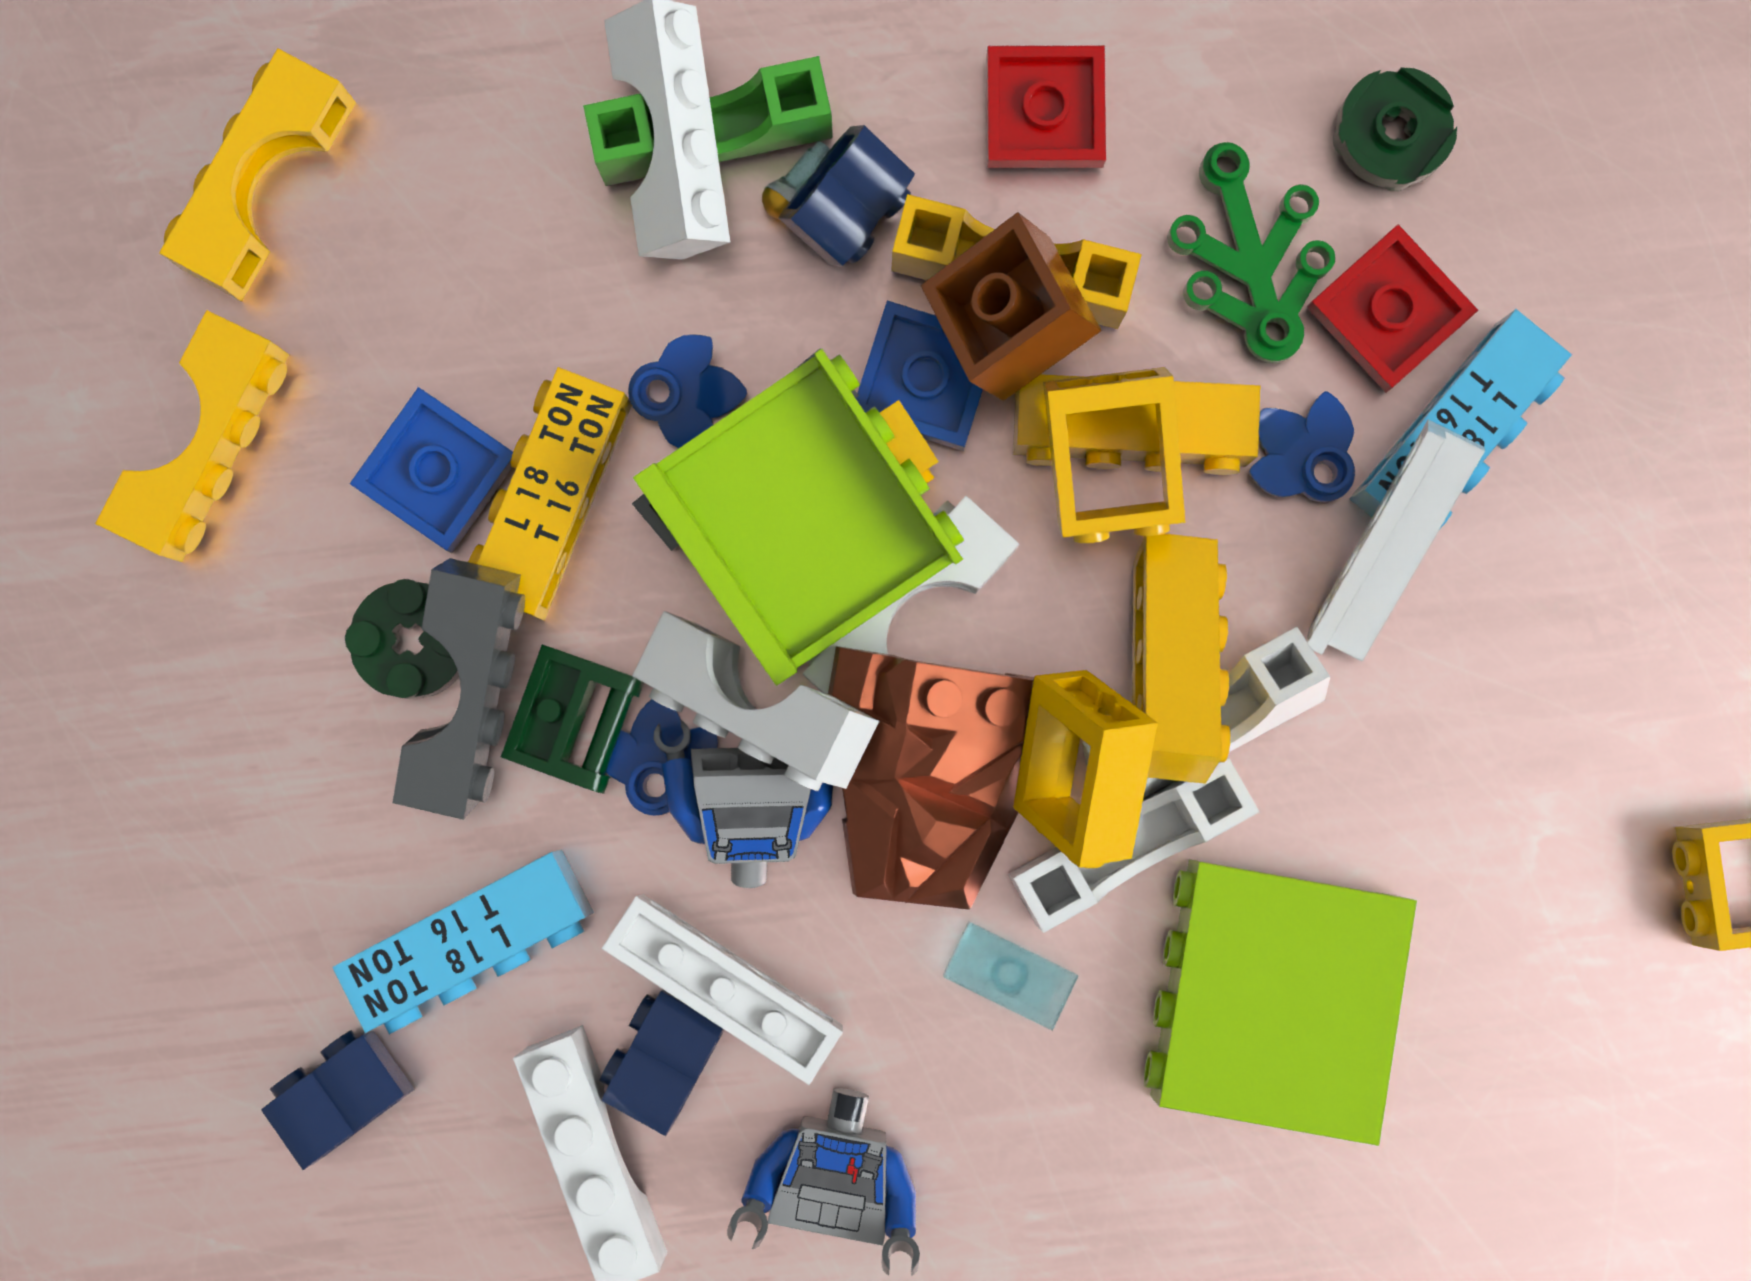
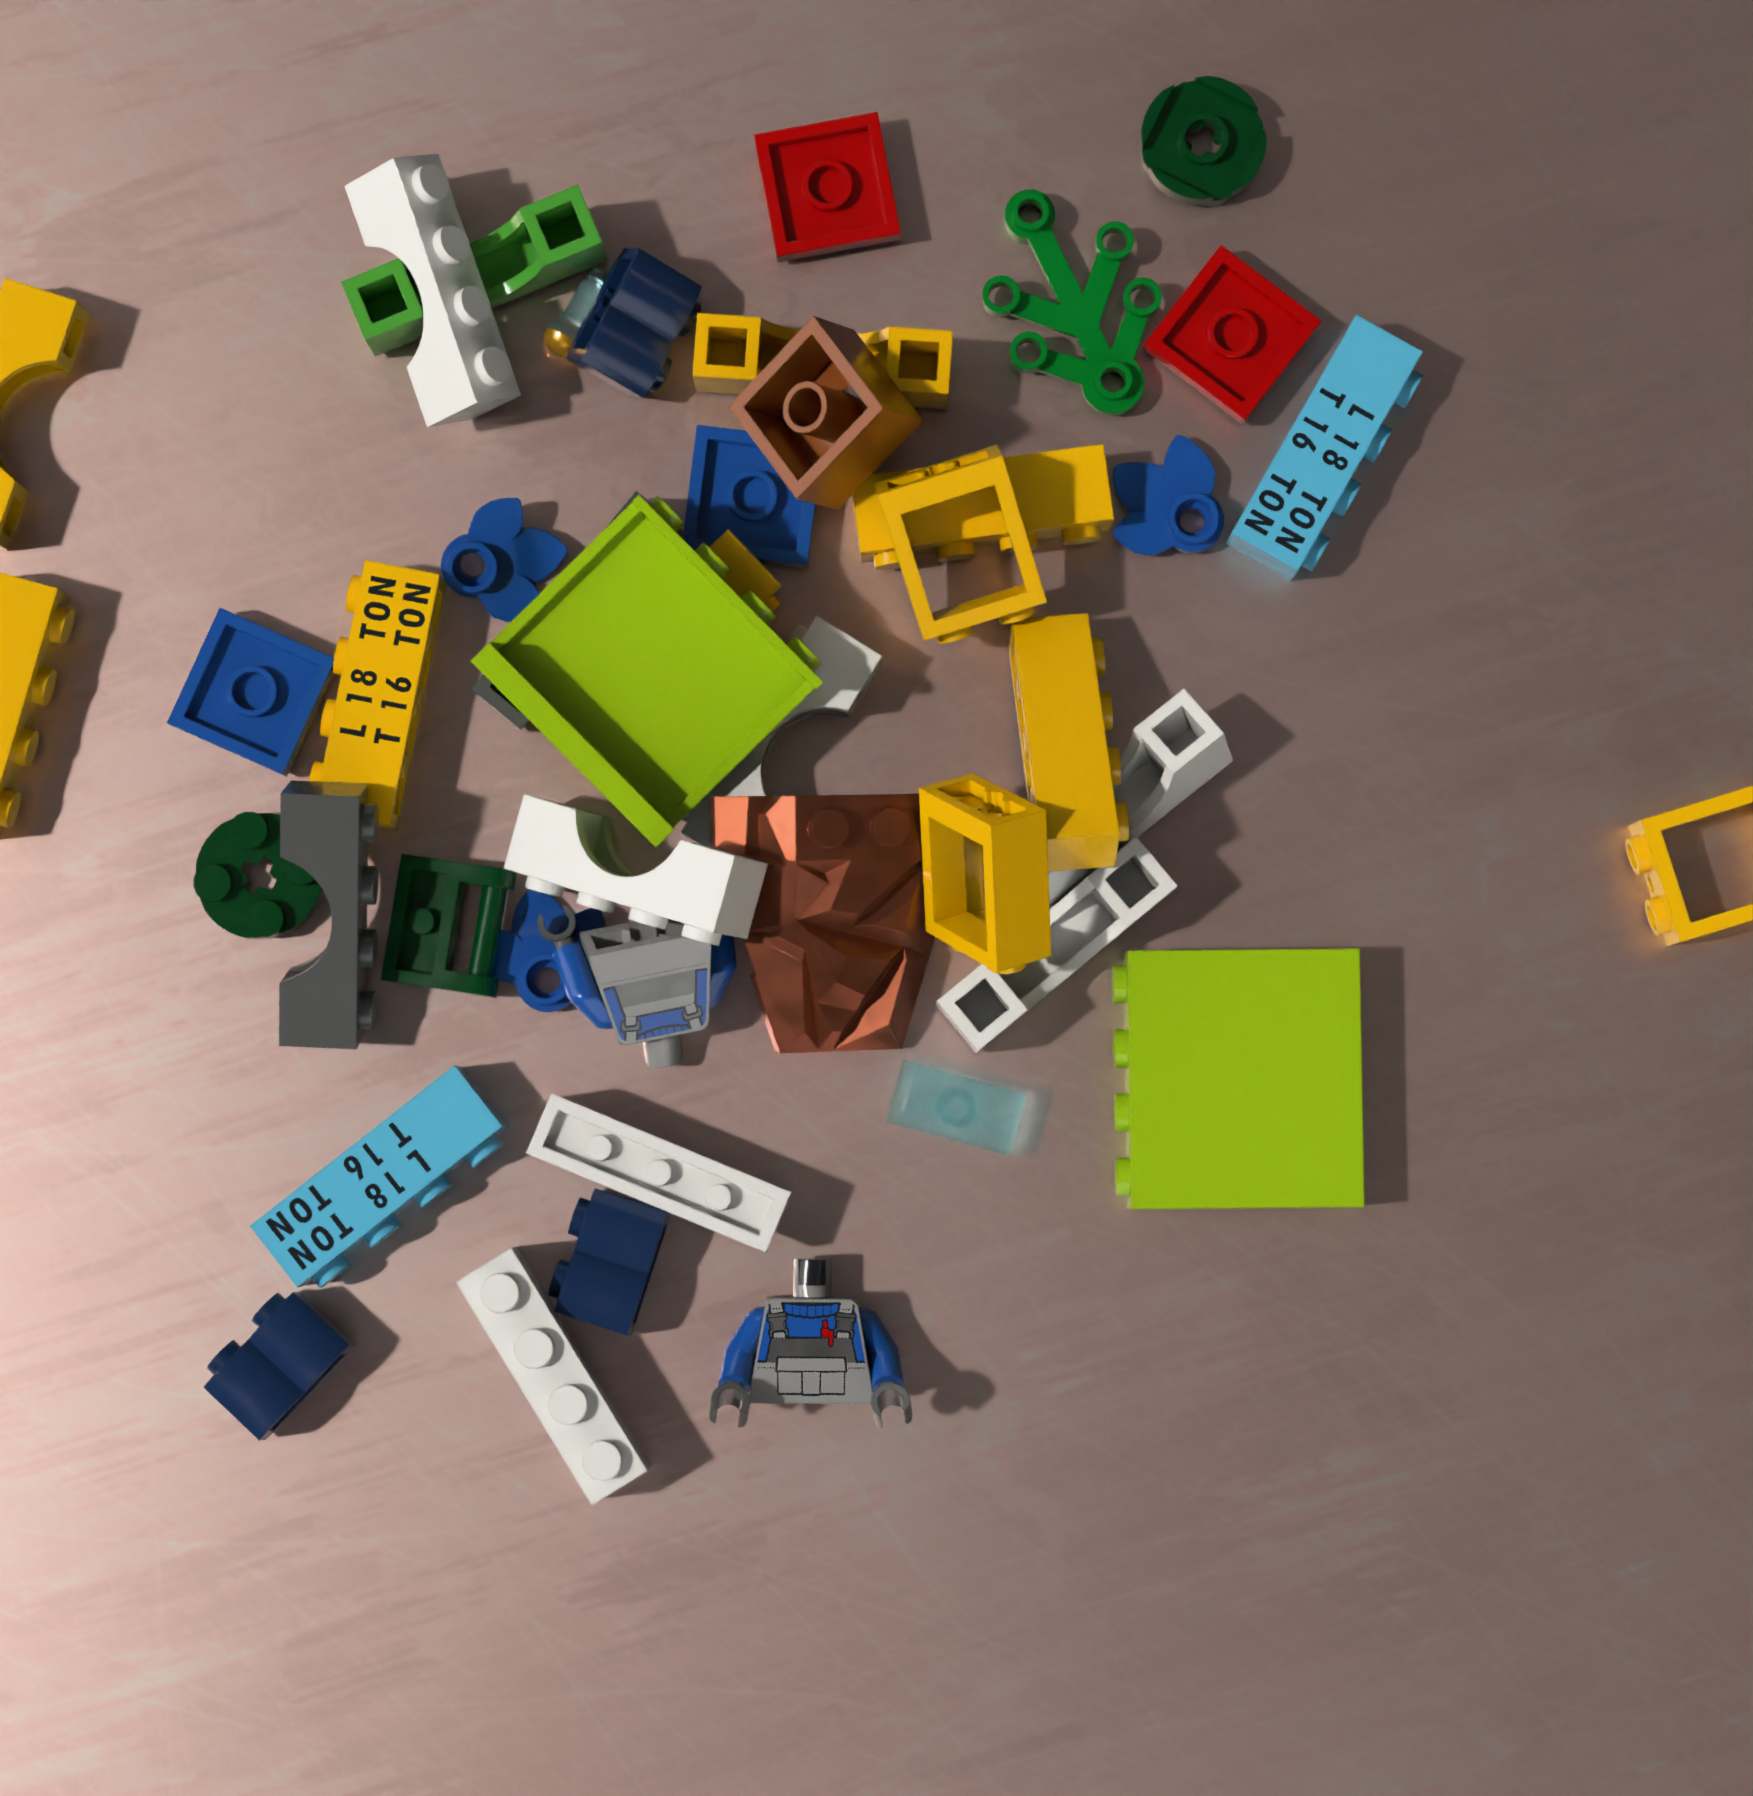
camera: 10 degrees left, 0 degrees up
white fence [1307,419,1485,661] -> none

